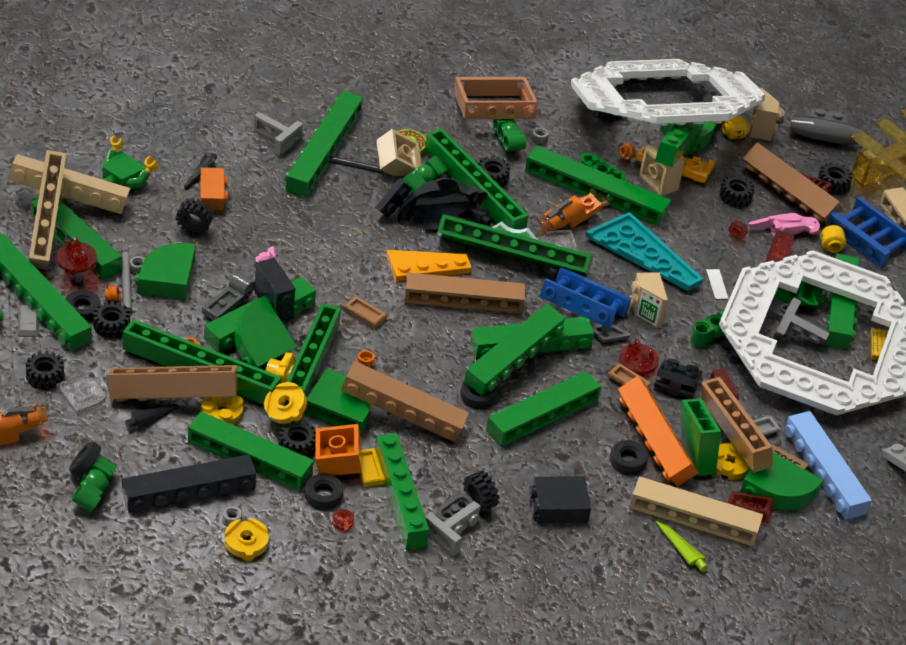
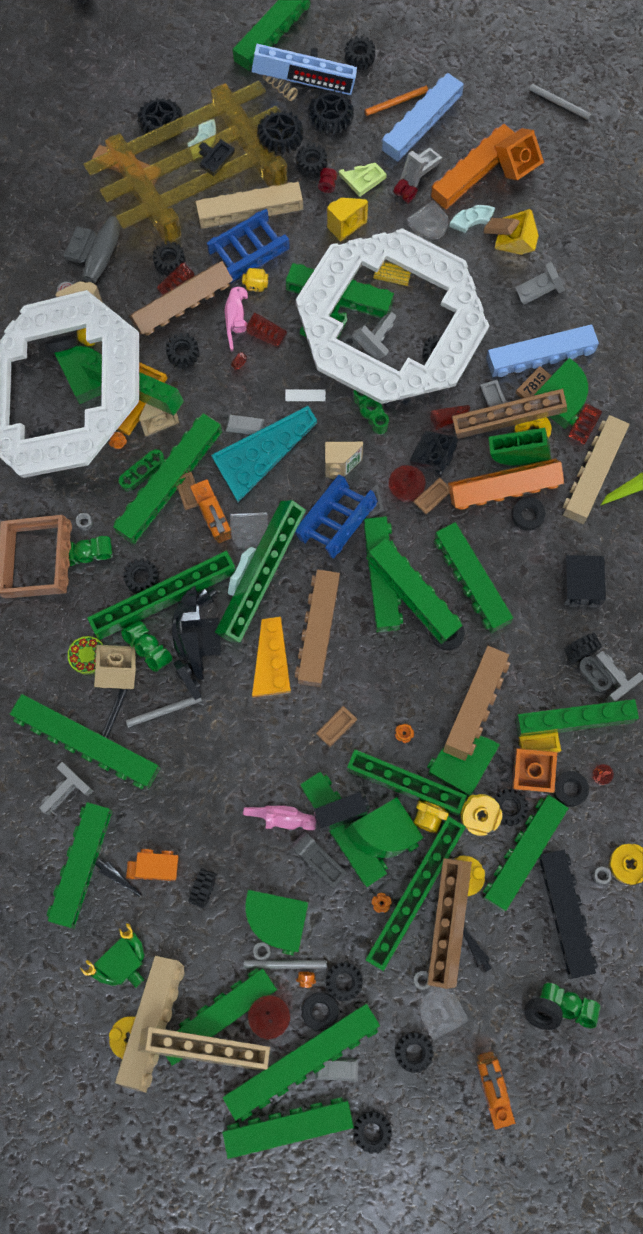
camera: 75 degrees left, 30 degrees up
none -> green brick [47,802,113,929]
none -> light grey bar [126,697,202,728]
none -> light grey tile [226,414,264,435]

